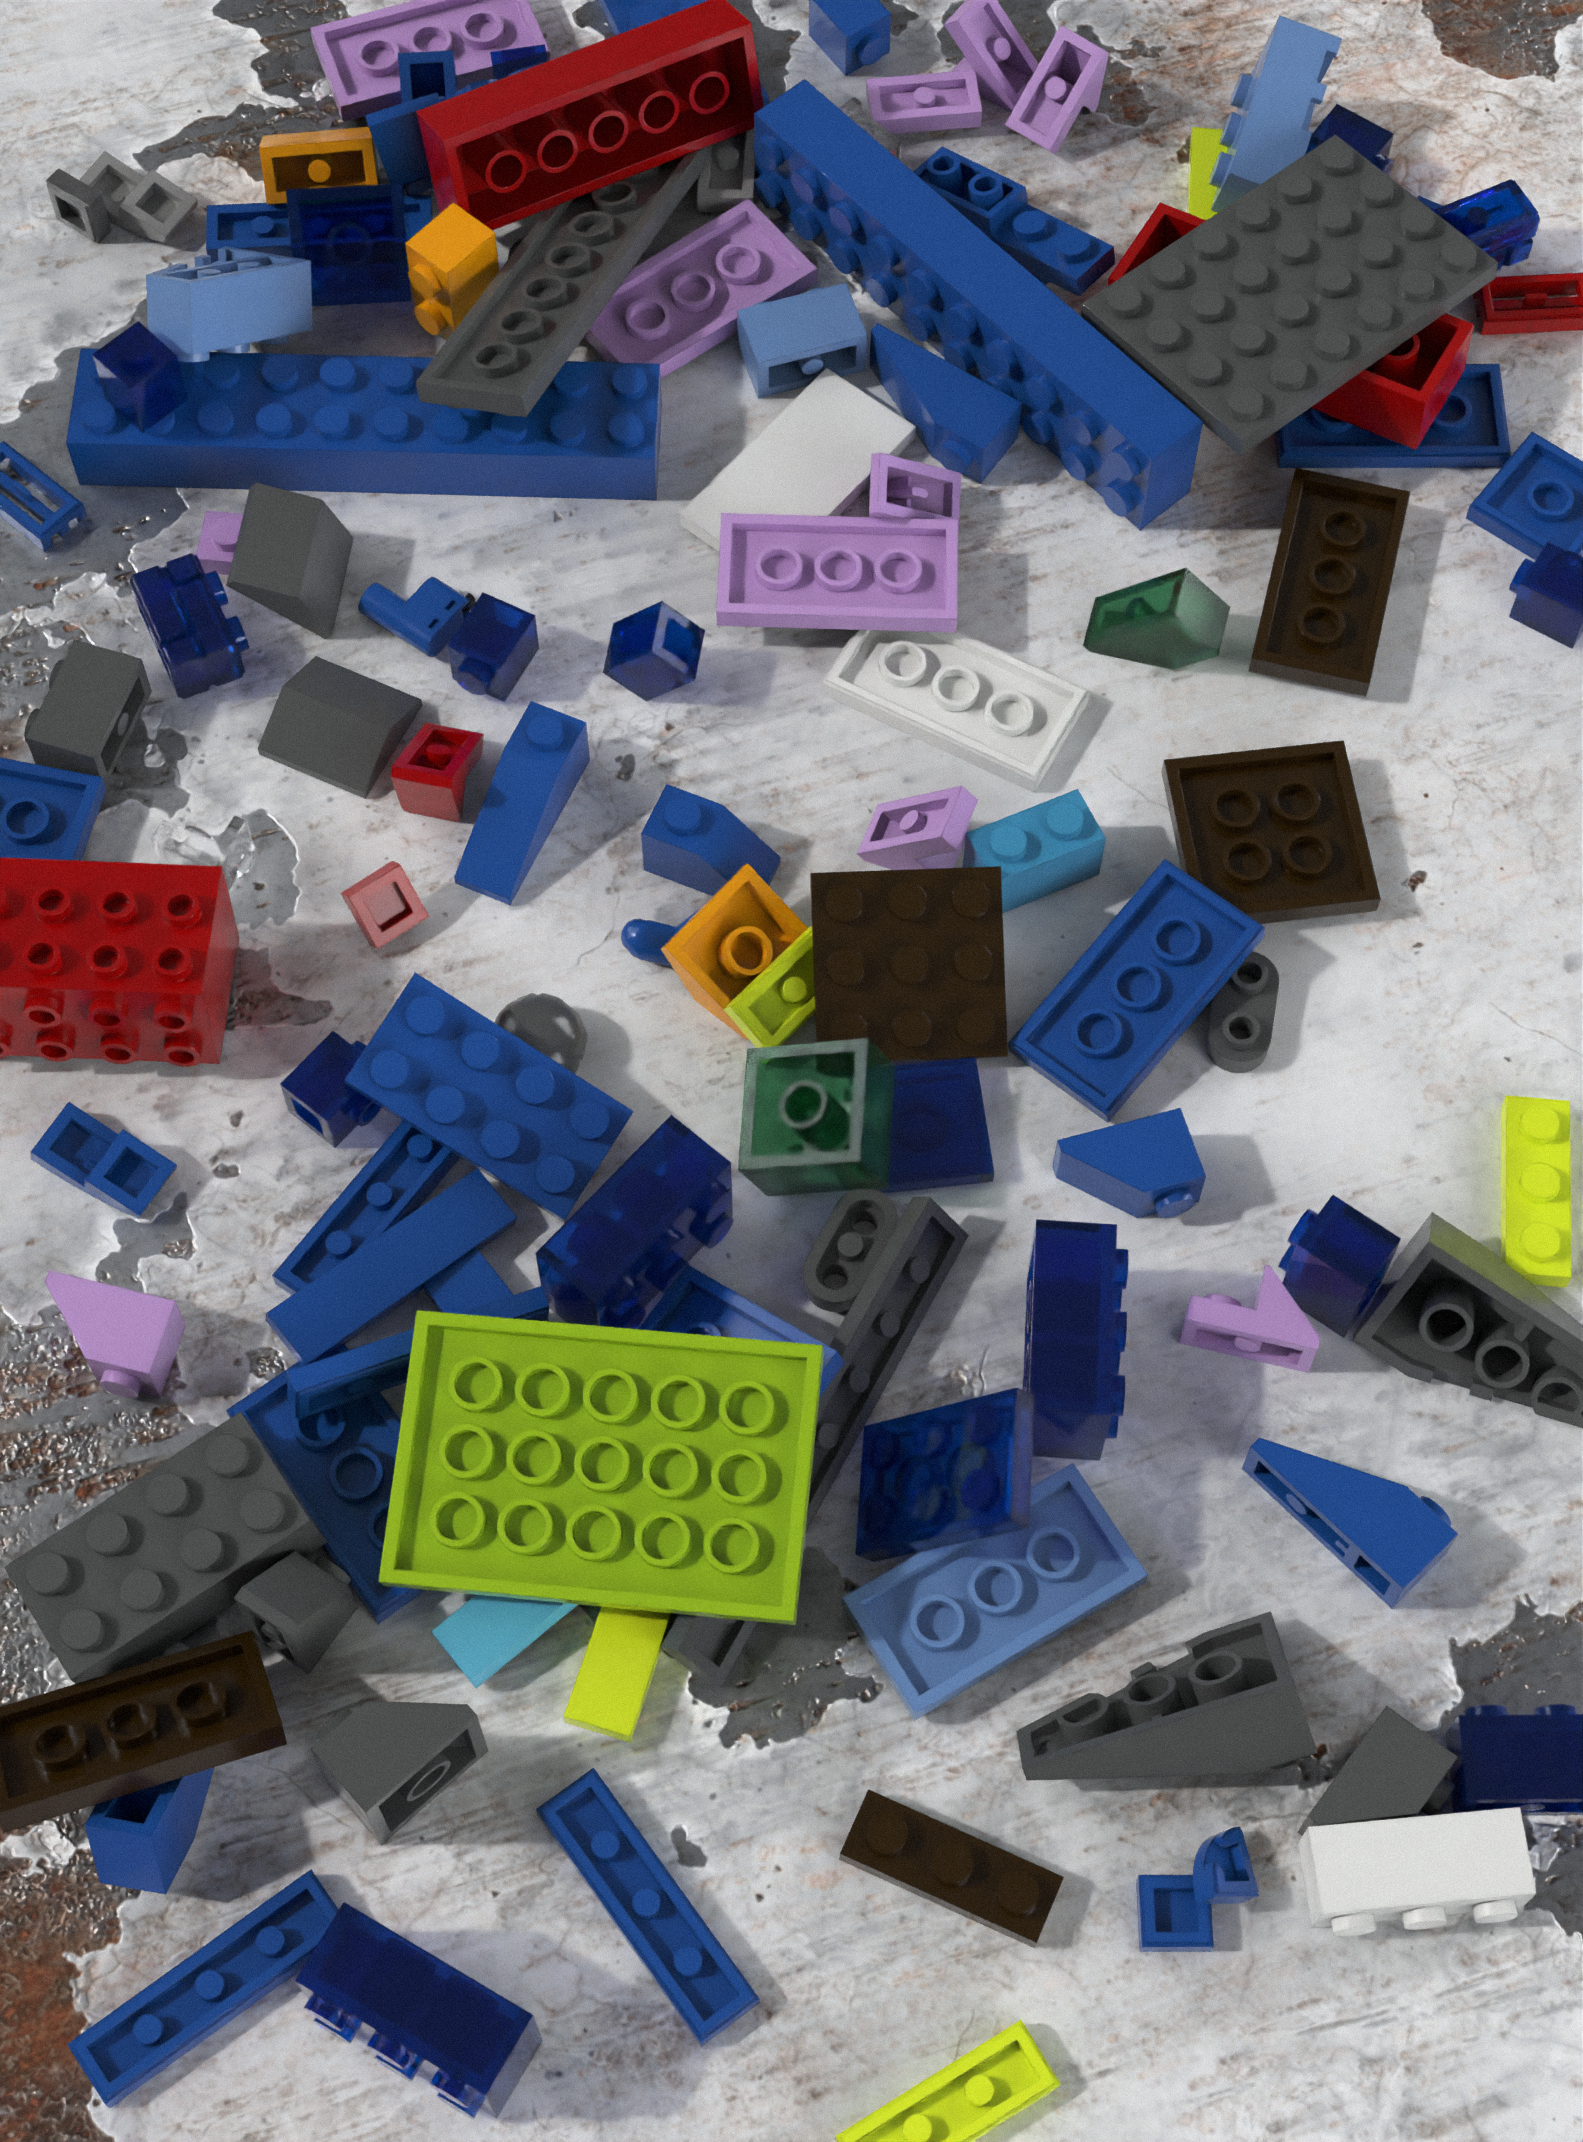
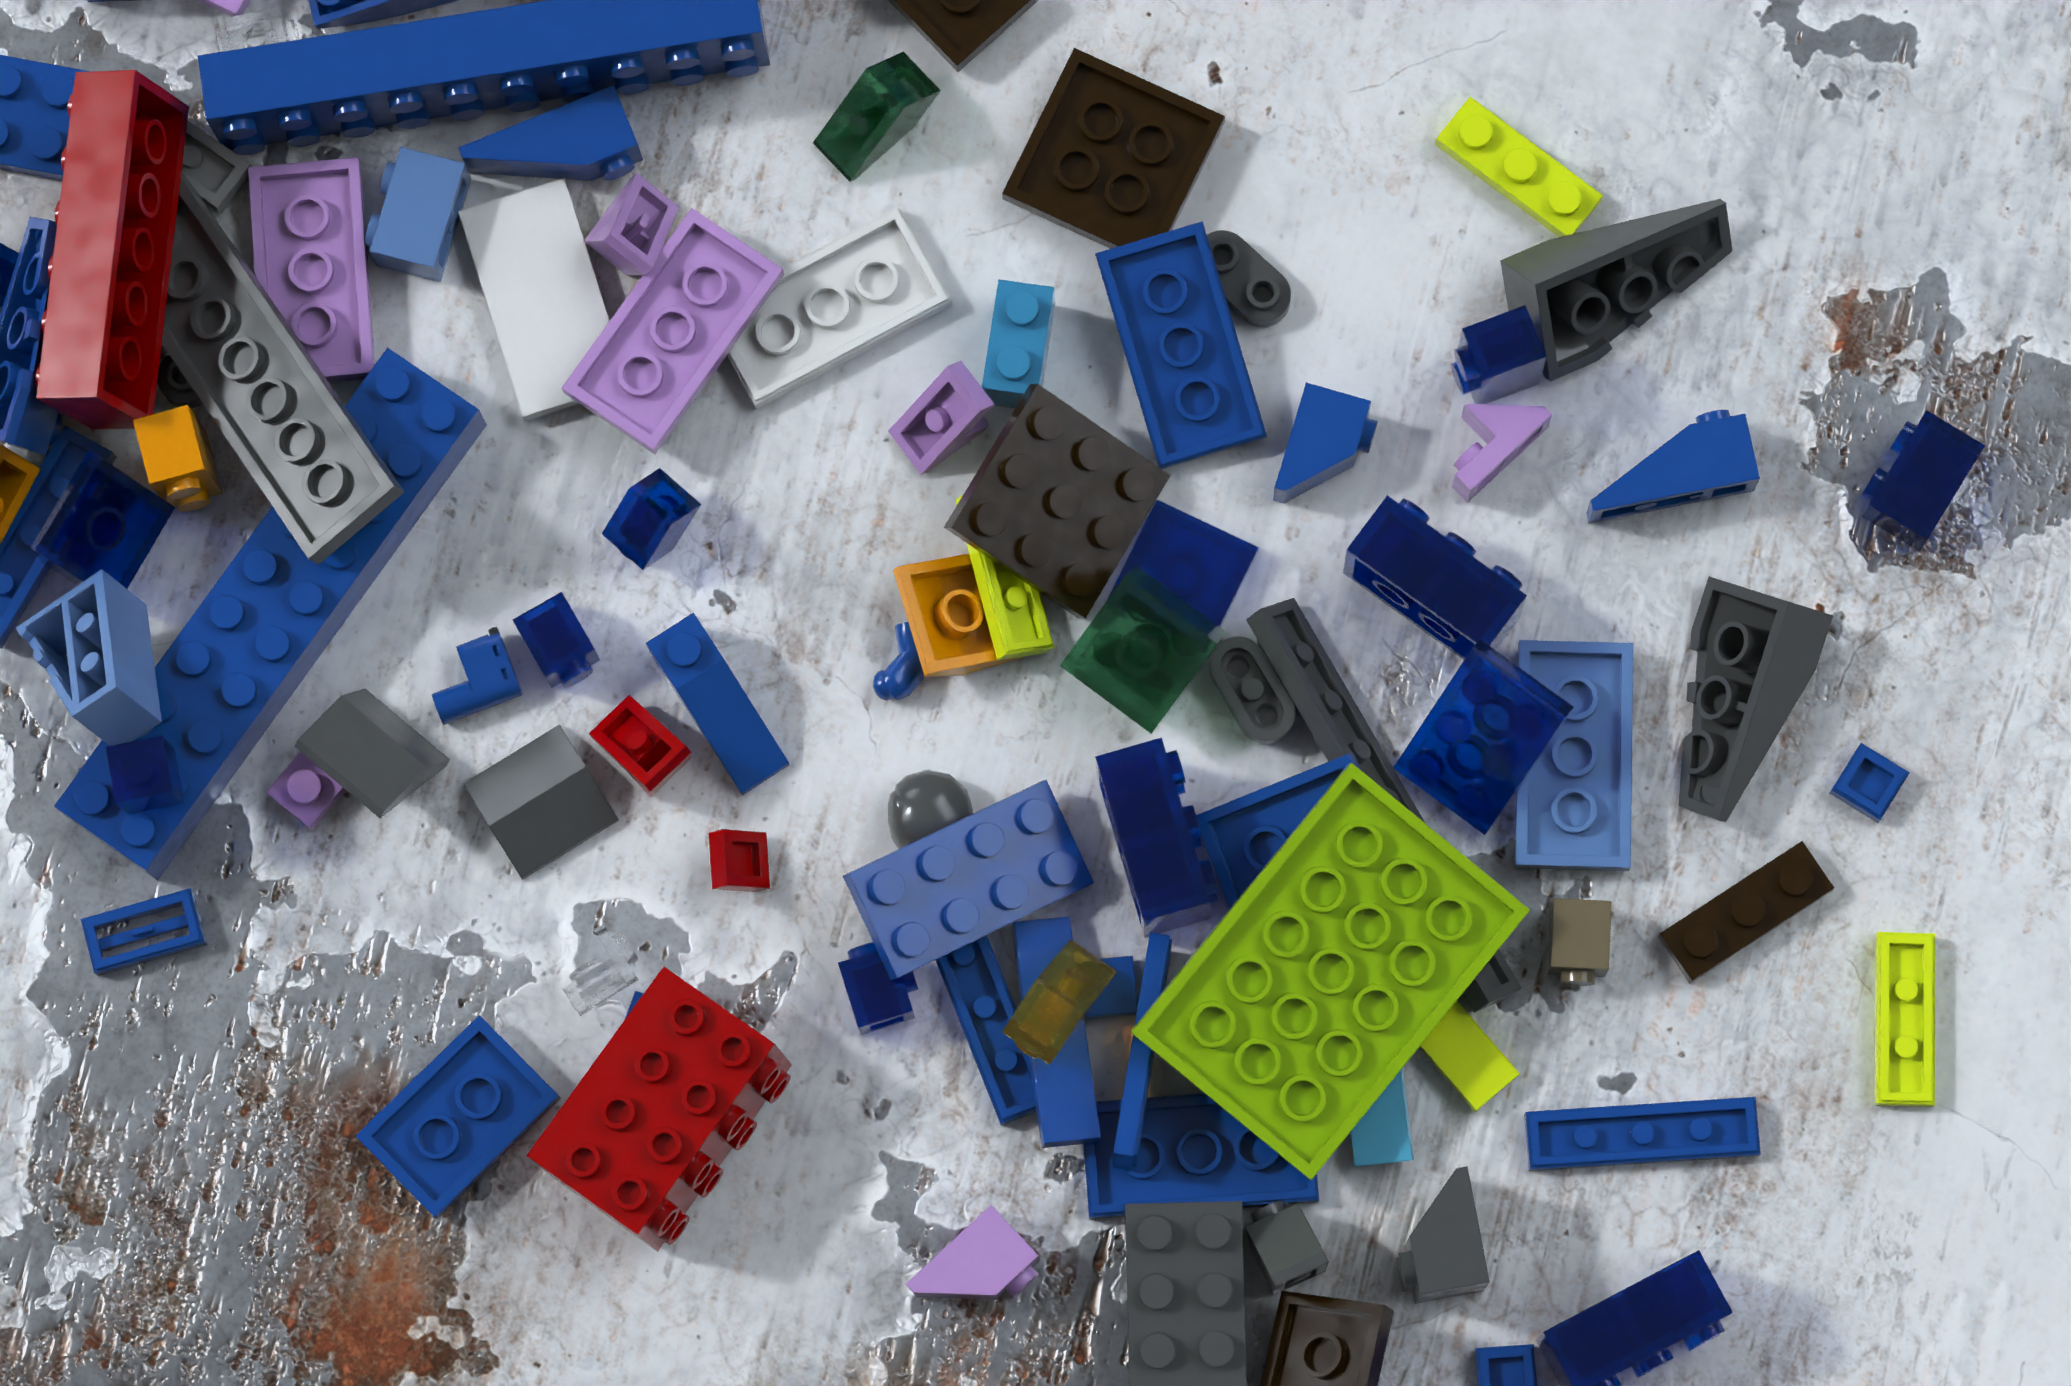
camera: 50 degrees left, 15 degrees up
dark grey brick [24,640,152,786] -> none
blue slope [31,1102,177,1219] -> none
clear blue brick [129,553,250,699] -> none
blue slope [641,784,781,896] -> none
blue tile [1193,1827,1259,1904] -> none
dark grey slope [1297,1705,1457,1836] -> none
white brick [1298,1807,1536,1937] -> none
none -> clear yellow slope [1002,939,1117,1065]
none -> dark tan brick [1547,898,1612,986]

